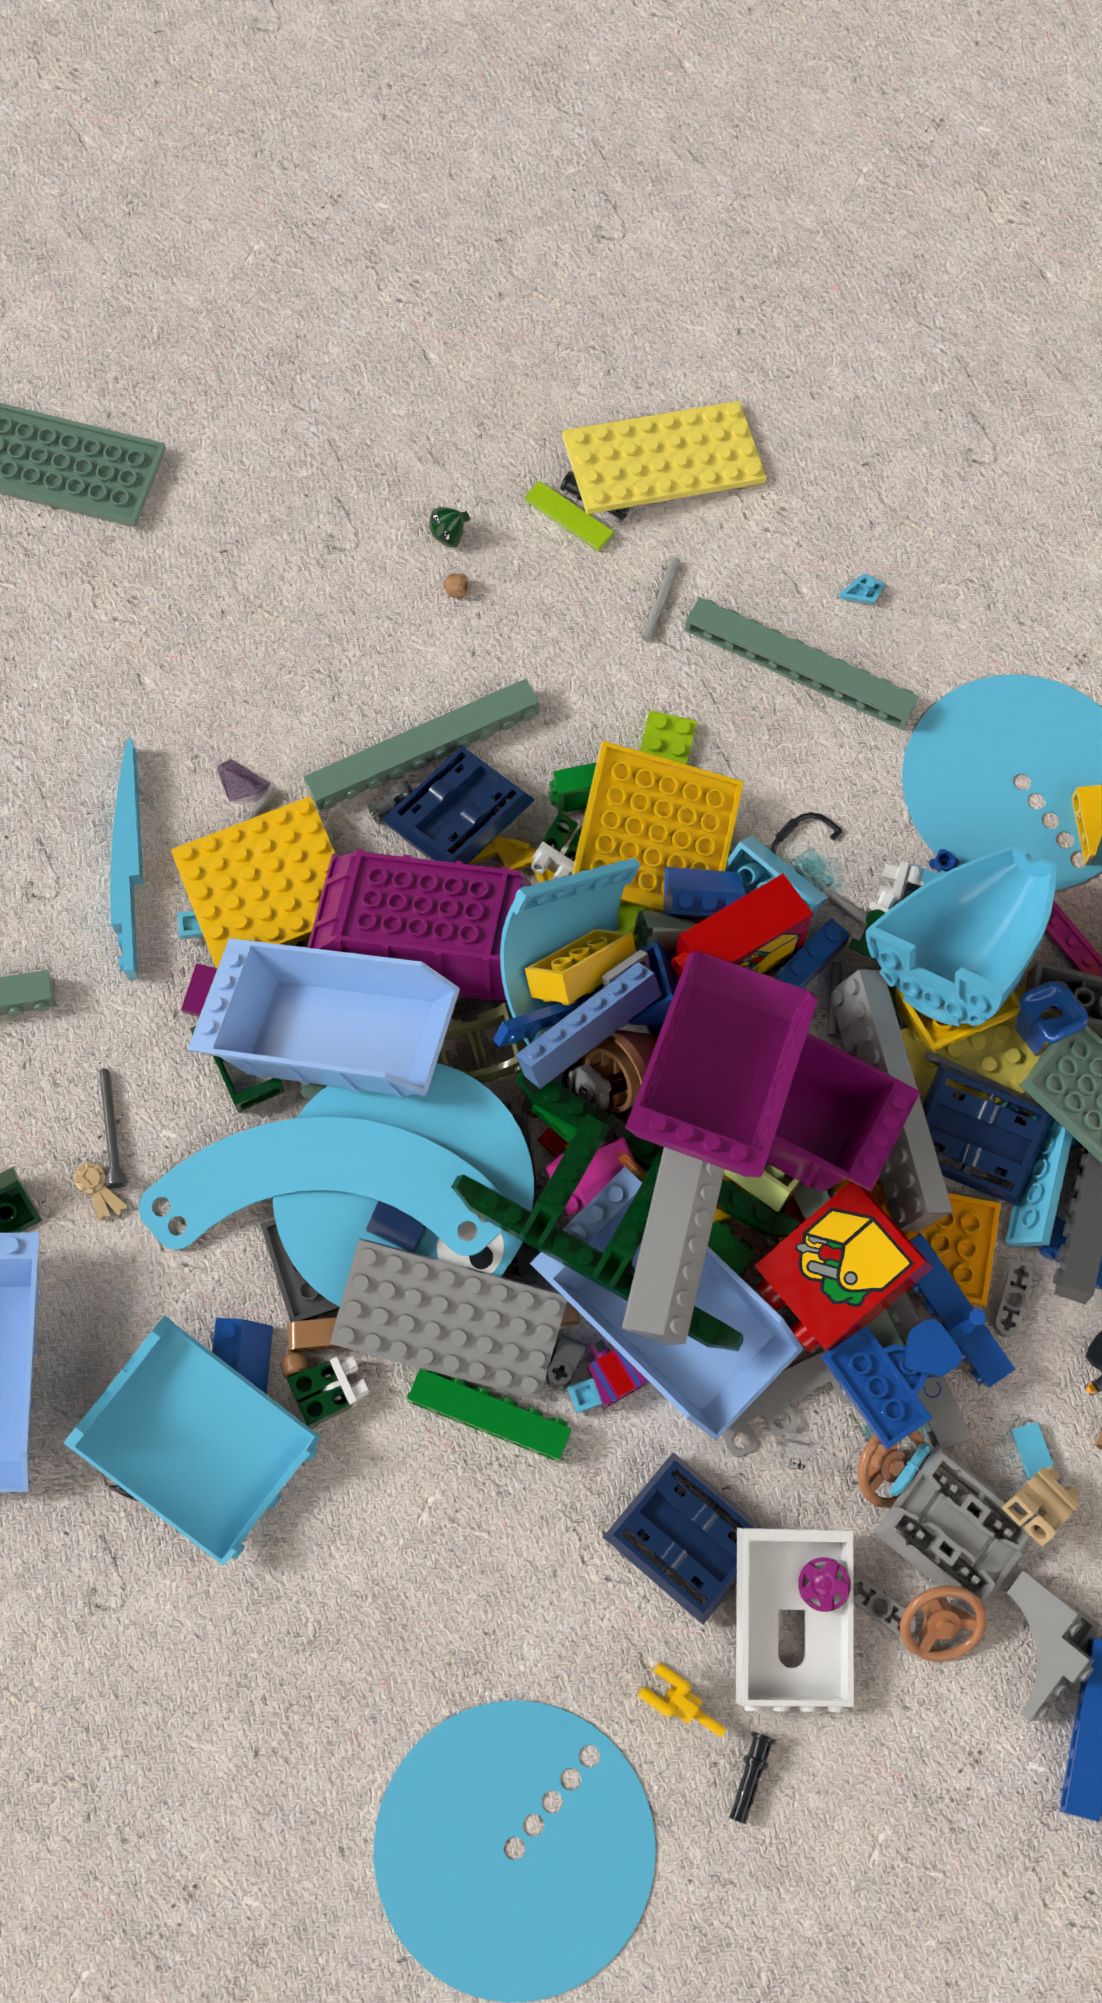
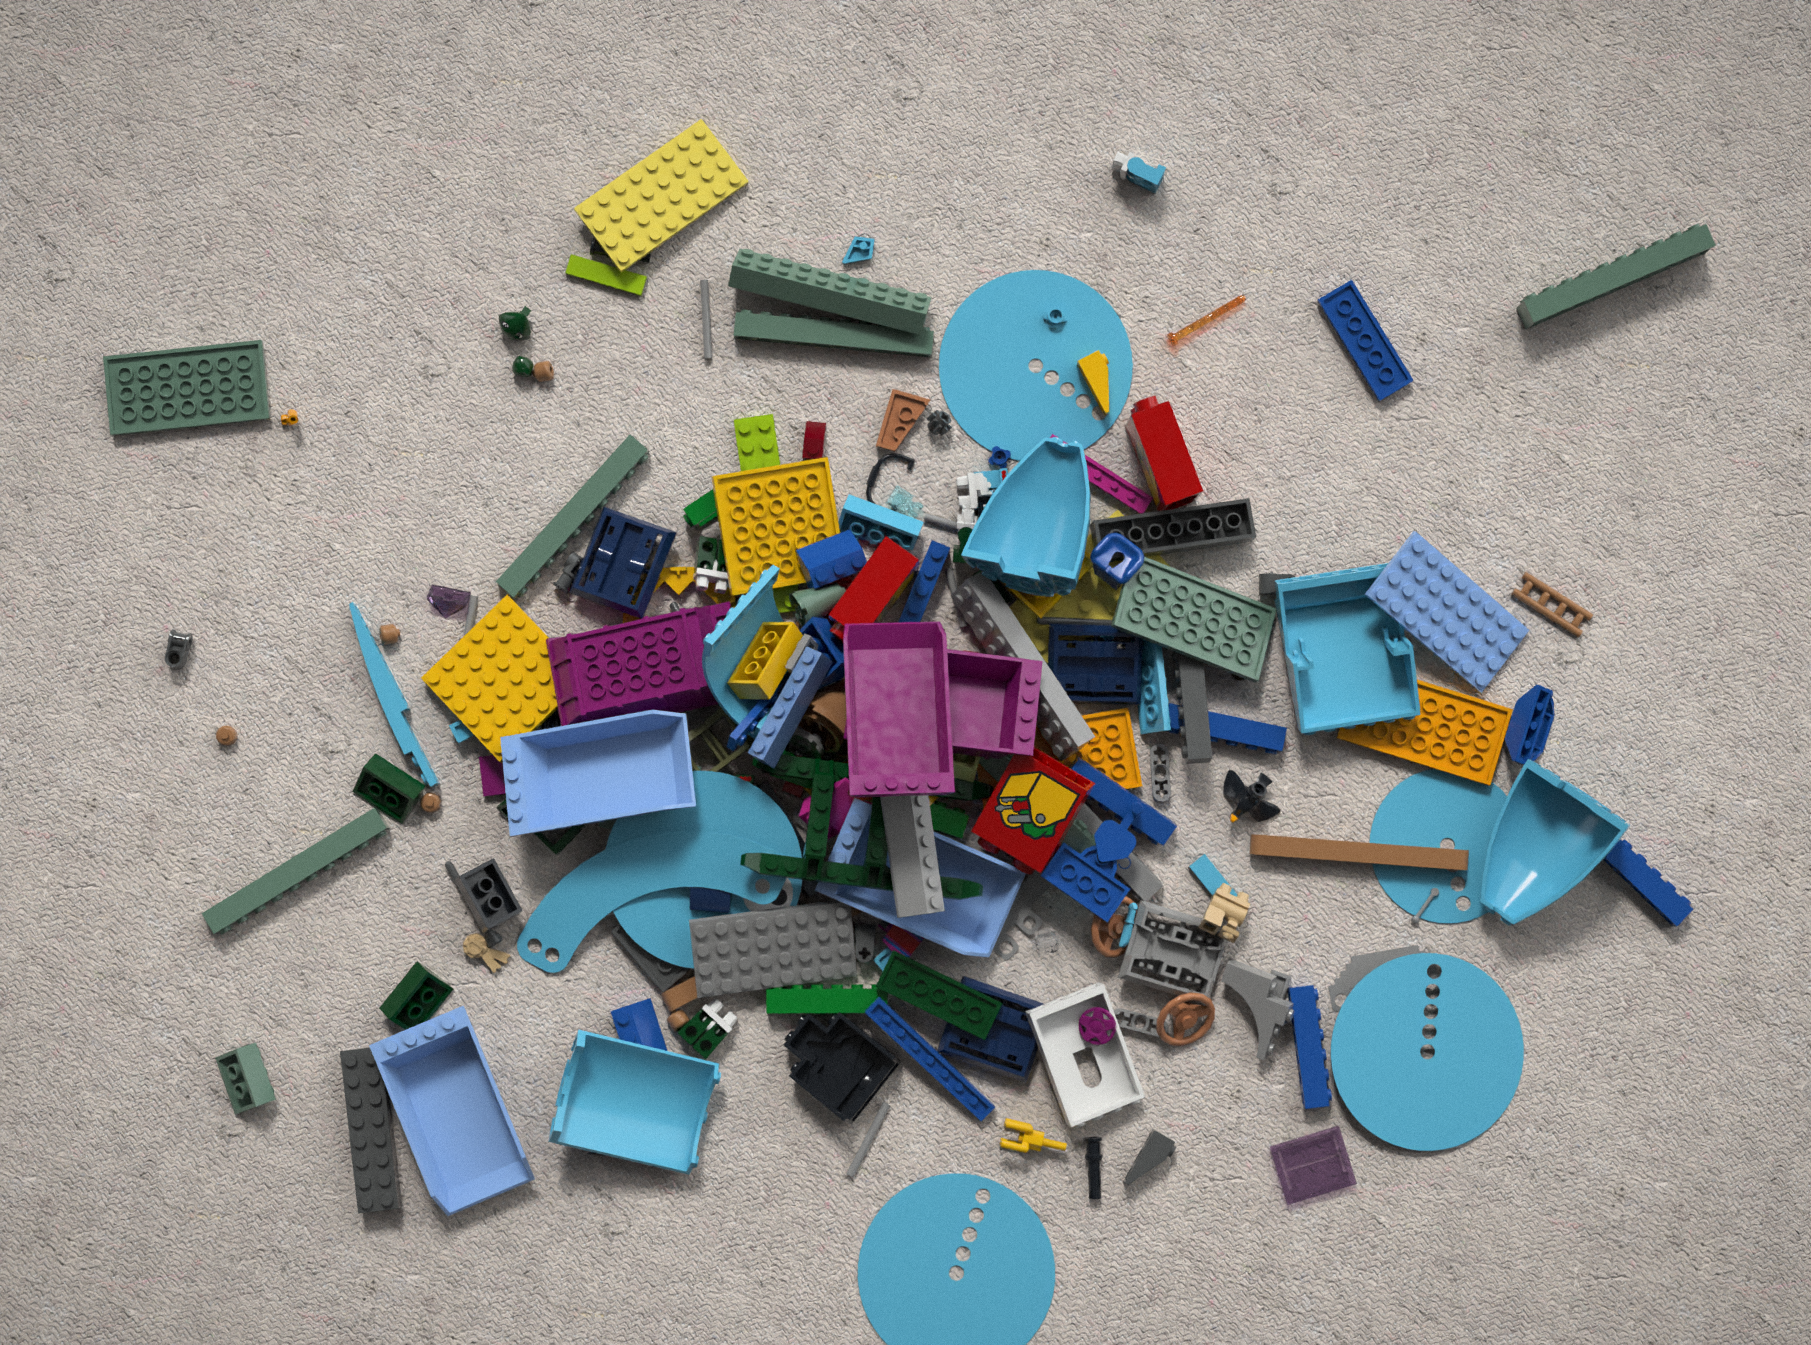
camera: 25 degrees left, 15 degrees up
none -> light orange arm [281,409,298,426]
none -> dark green slope [352,753,425,824]
none -> medium nougat piece [379,624,400,645]
none -> medium nougat piece [420,793,442,813]
none -> black brick [455,858,523,933]
none -> dark green piece [512,356,534,377]
none -> sand green brick [728,249,932,335]
none -> black panel [783,1012,902,1125]
none -> dark red slope [802,421,826,461]
none -> light grey piece [846,1102,890,1177]
none -> blue plate [865,997,995,1121]
none -> nougat wing [876,389,931,452]
none -> dark green plate [876,950,1003,1040]
none -> dark grey gear [927,410,952,436]
none -> medium azure plate [1043,305,1067,329]
none -> dark grey slope [1123,1129,1176,1185]
none -> clear purple piece [1269,1125,1357,1205]

